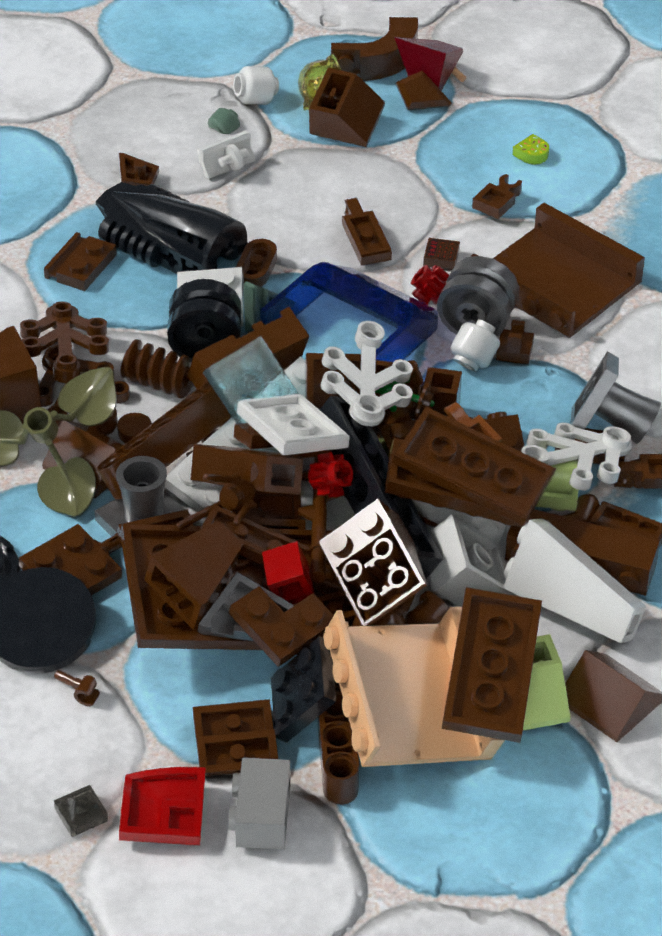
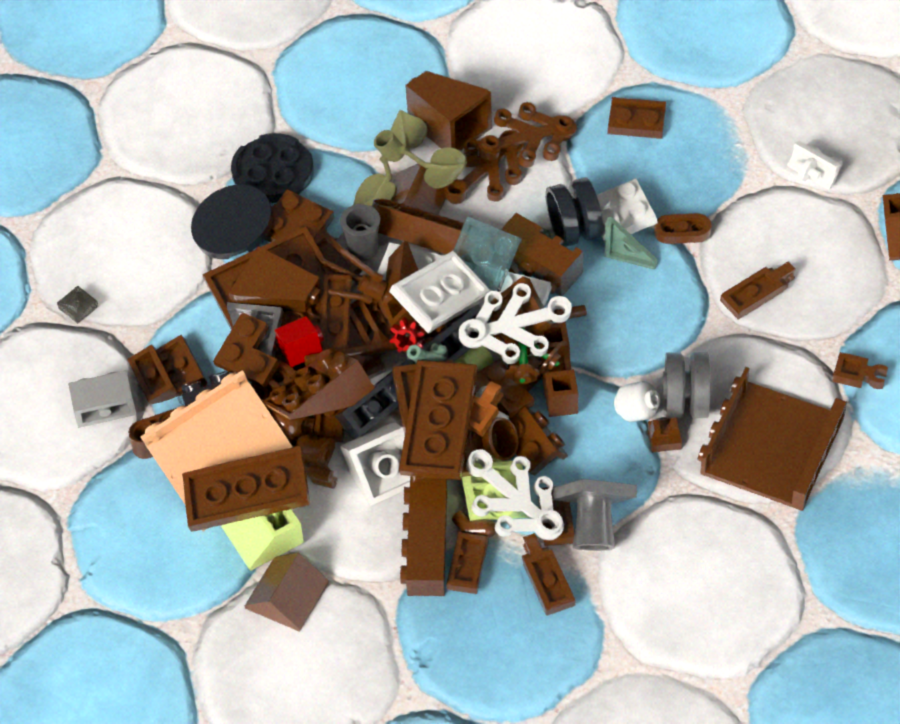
camera: 75 degrees right, 10 degrees up
reddish brown hand [54,670,100,707] -> none
black connector [96,182,248,274] -> none
reddish brown tile [117,413,152,443] -> none
reddish brown piece [119,153,159,186] -> none
red plate [119,767,206,846] -> none
reddish brown piece [120,339,194,399] -> none
sand green piece [208,108,240,134] -> none
clear blue windscreen [260,262,439,362] -> none
red gear [411,265,449,305] -> none
reddish brown tile [423,238,460,270] -> none
white slope [503,519,646,643] -> none
none -> sand green arm [407,343,447,363]

